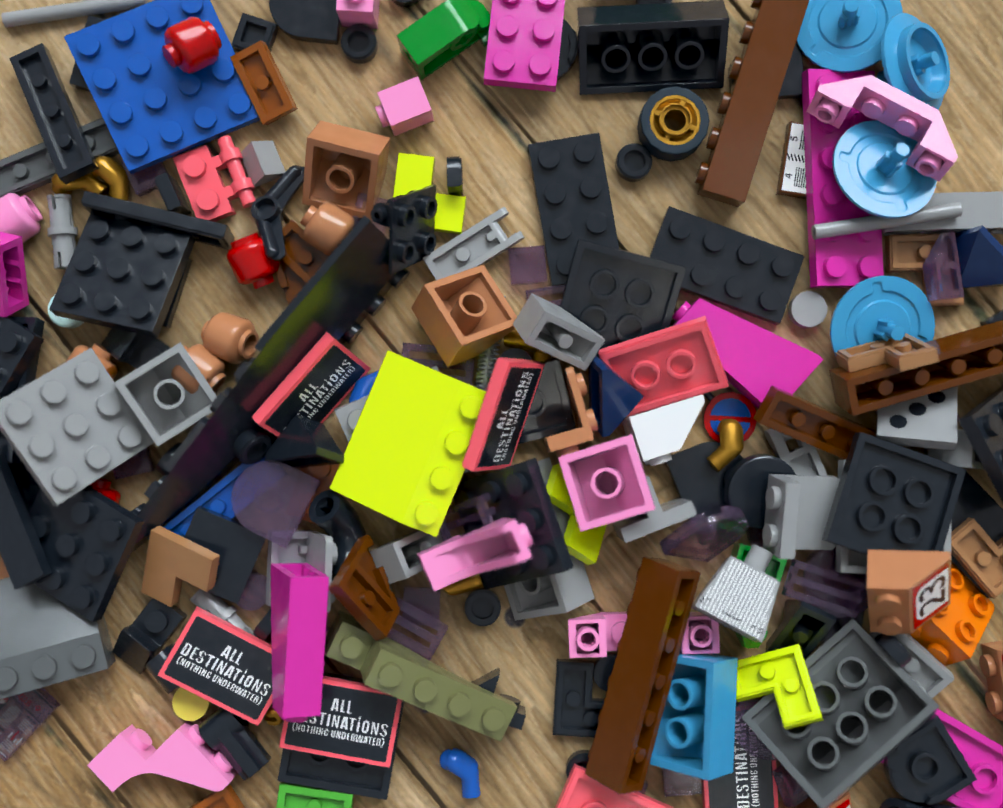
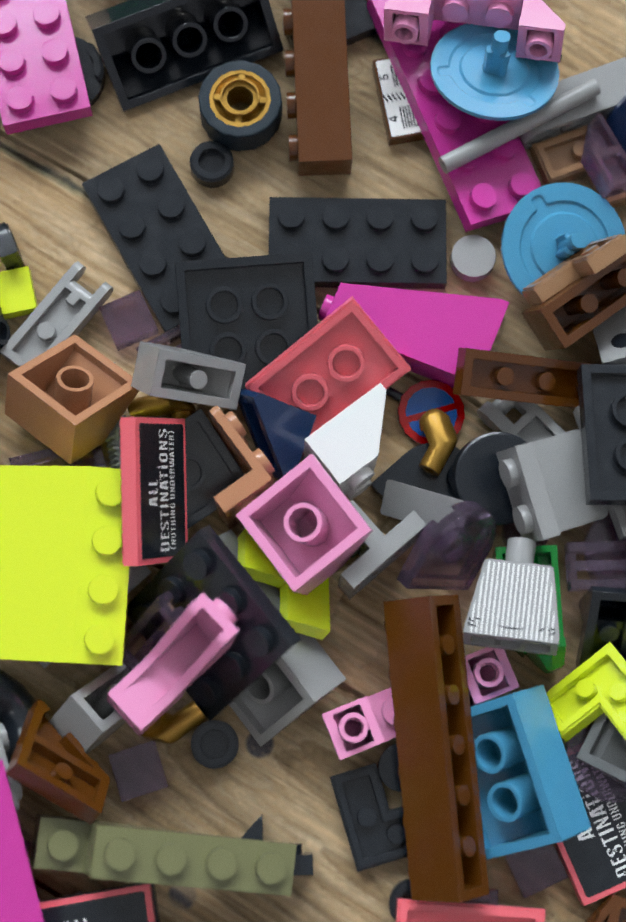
camera: 25 degrees left, 10 degrees down
clear purple tile [387,596,449,660] -> none
none -> light grey sticker [380,479,465,536]

